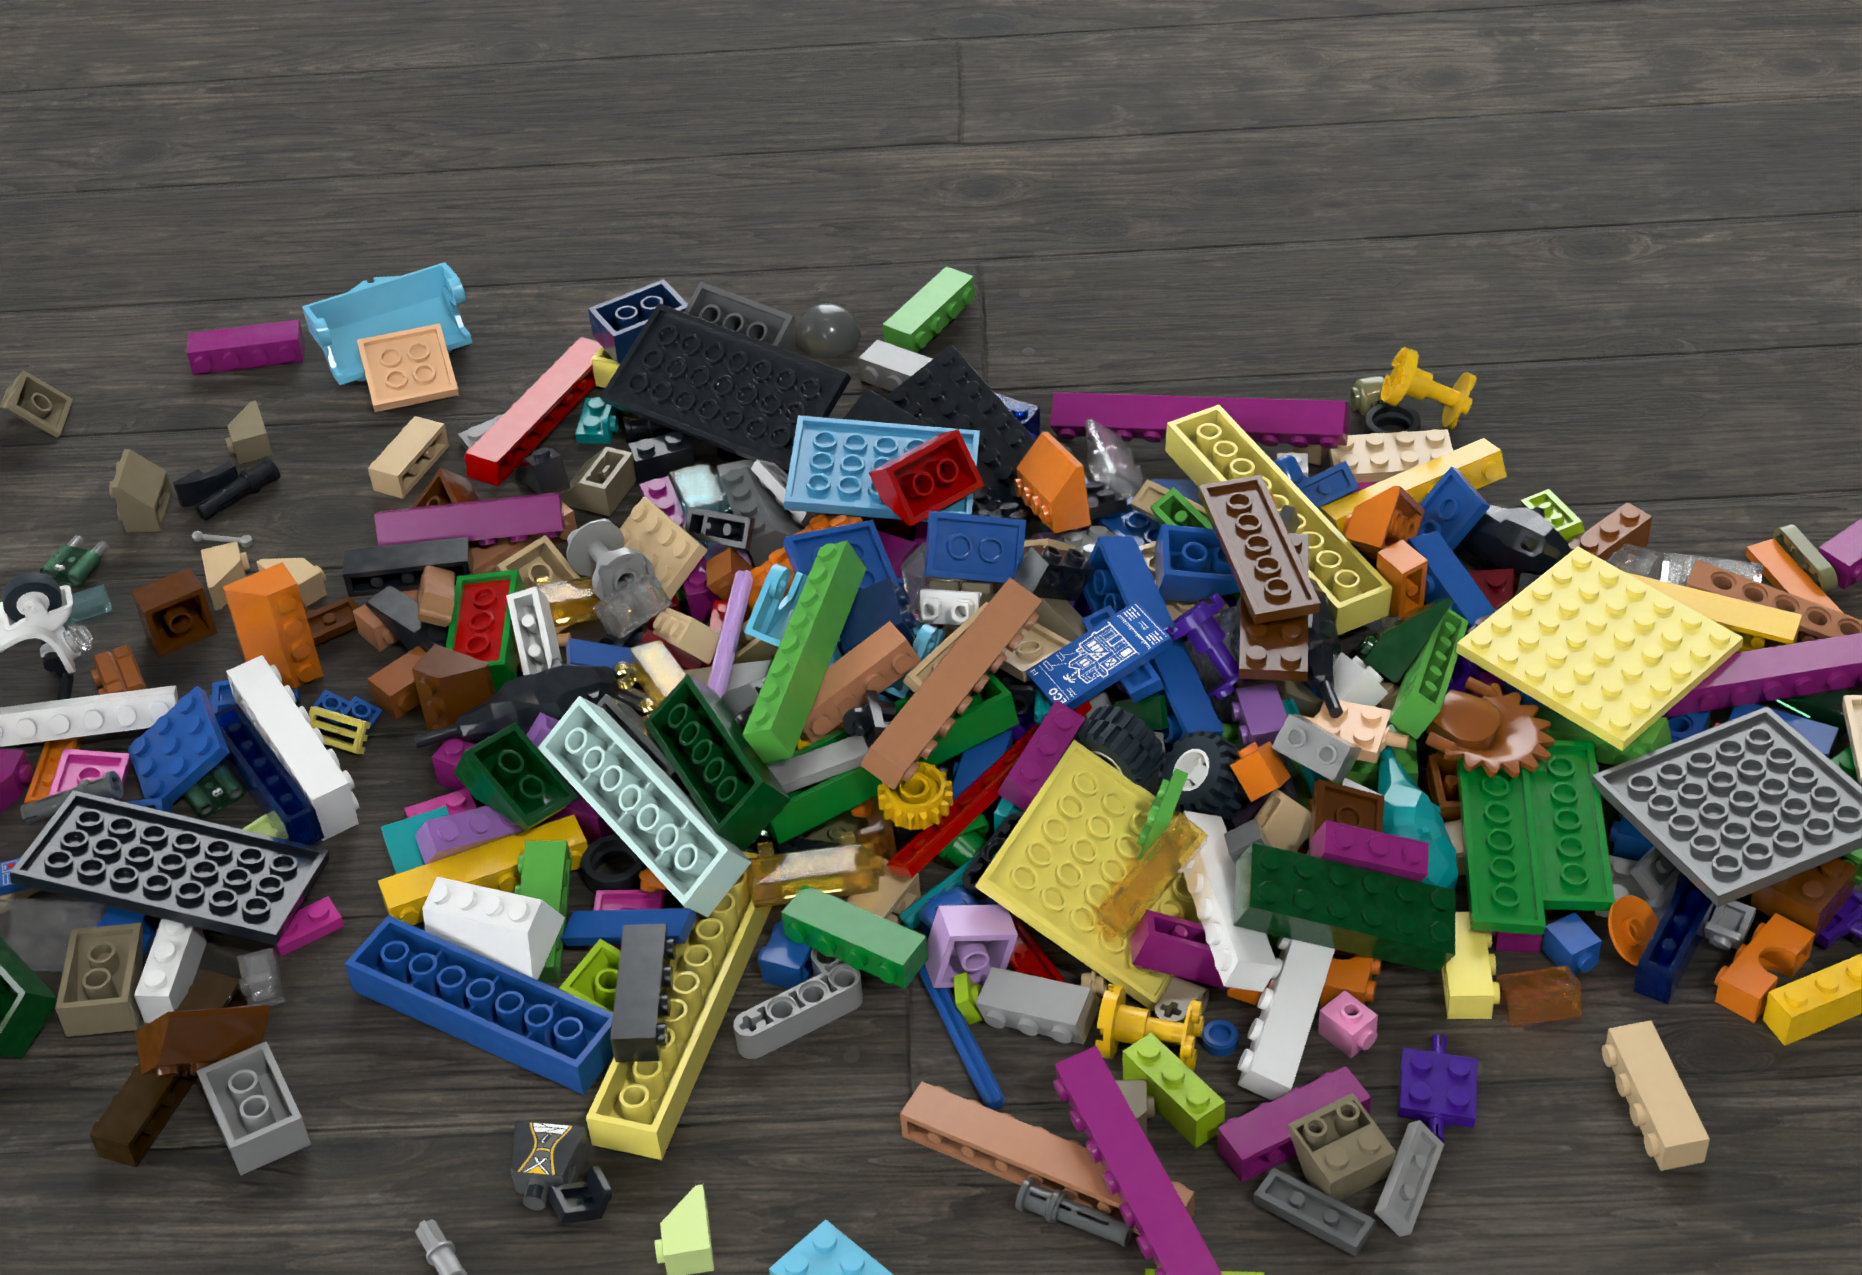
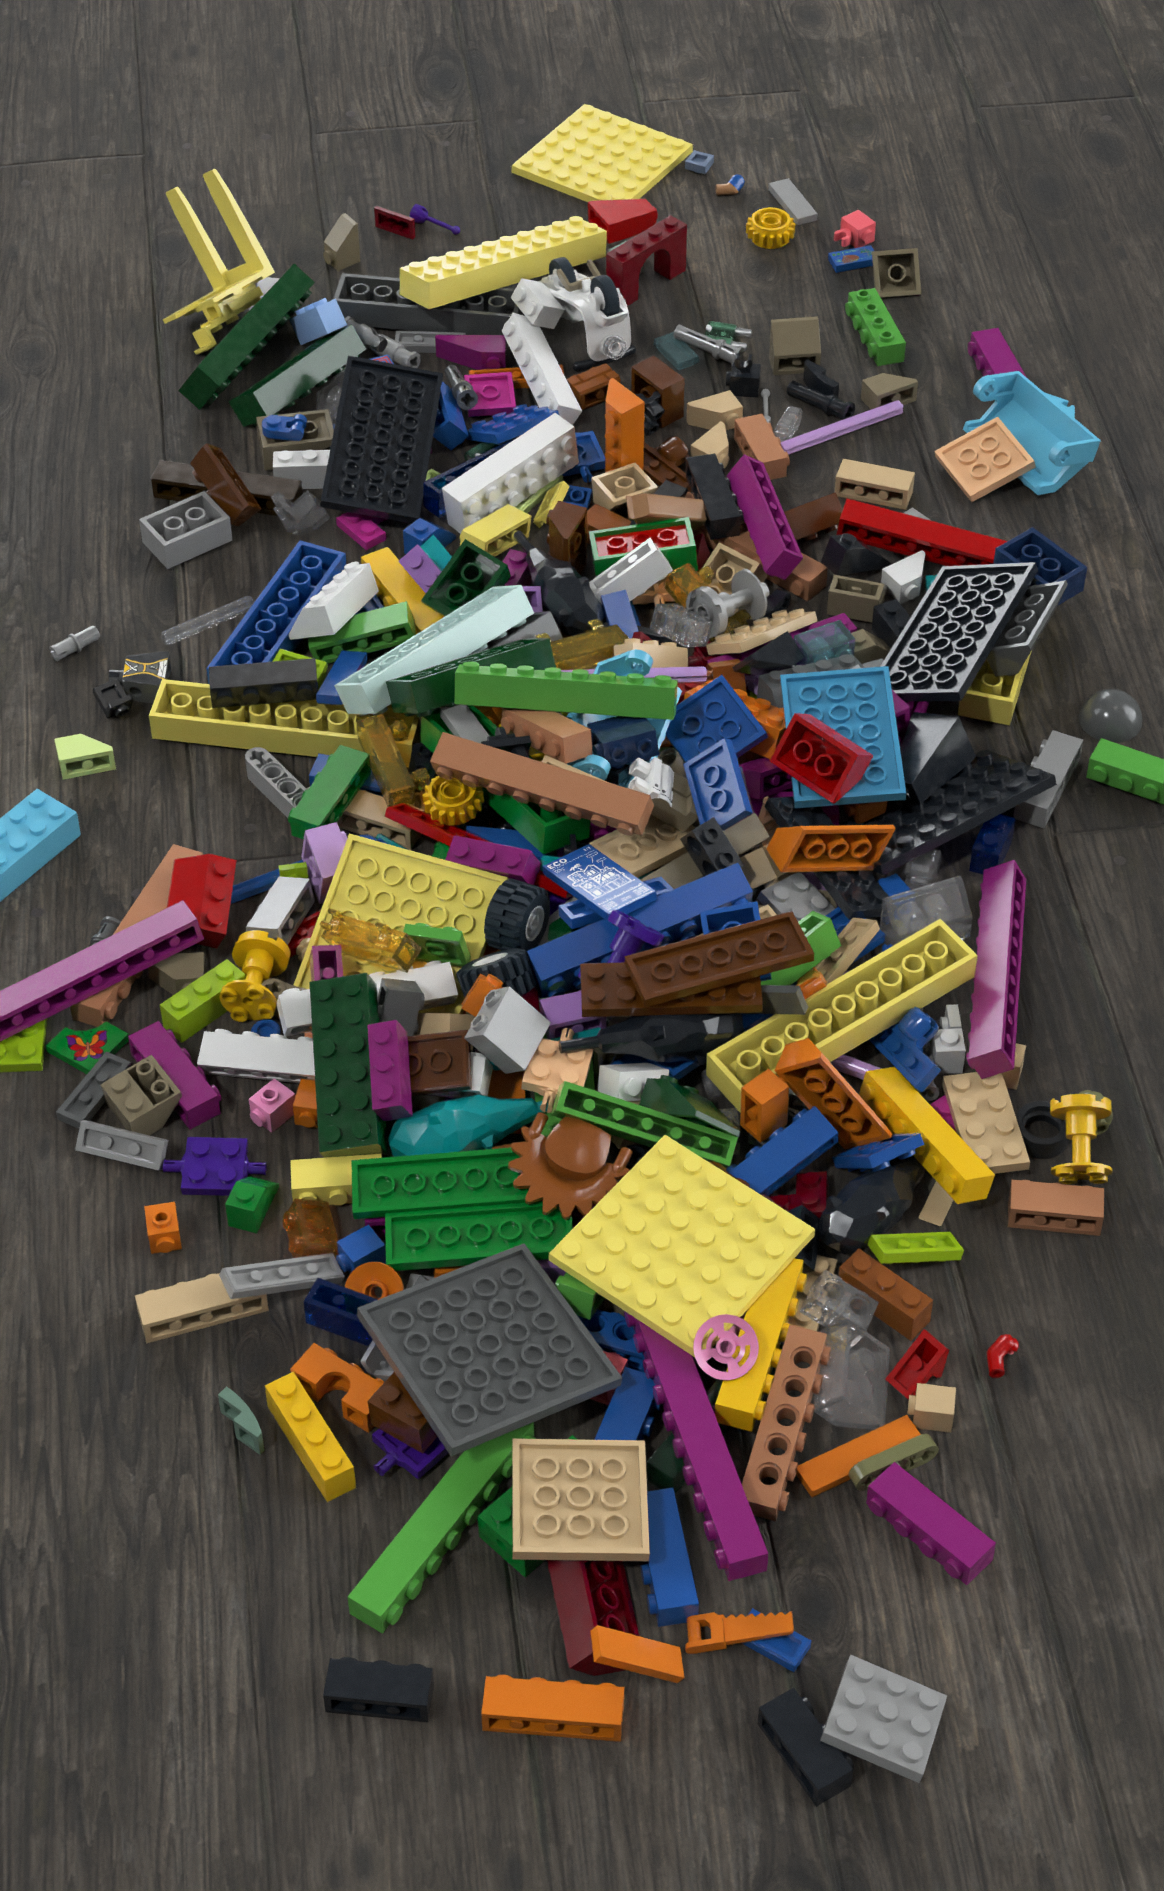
camera: 80 degrees right, 5 degrees up
none -> green tile [46,1021,129,1074]
none -> orange brick [144,1202,182,1254]
none -> clear axle [161,596,254,645]
none -> red slope [167,854,237,948]
none -> sand green slope [218,1386,264,1455]
none -> light grey tile [219,1253,345,1299]
none -> green slope [225,1176,279,1234]
none -> blue plate [262,414,307,441]
none -> blue slope [403,518,456,554]
none -> light yellow brick [460,504,532,557]
none -> tan slope [591,462,658,512]
none -> black hips [635,391,665,436]
none -> light grey pin [673,324,744,366]
none -> bright pink dish [693,1312,759,1380]
none -> black brick [726,353,761,398]
none -> nougat brick [734,414,790,480]
none -> clear beam [774,406,803,442]
none -> lavender axle [781,400,903,455]
none -> bright green brick [845,288,906,366]
none -> white slope [881,550,925,604]
none -> red slope [885,1329,949,1400]
none -> tan brick [907,1383,956,1432]
none -> red arm [987,1334,1019,1378]
none -> nougat brick [1008,1180,1104,1236]

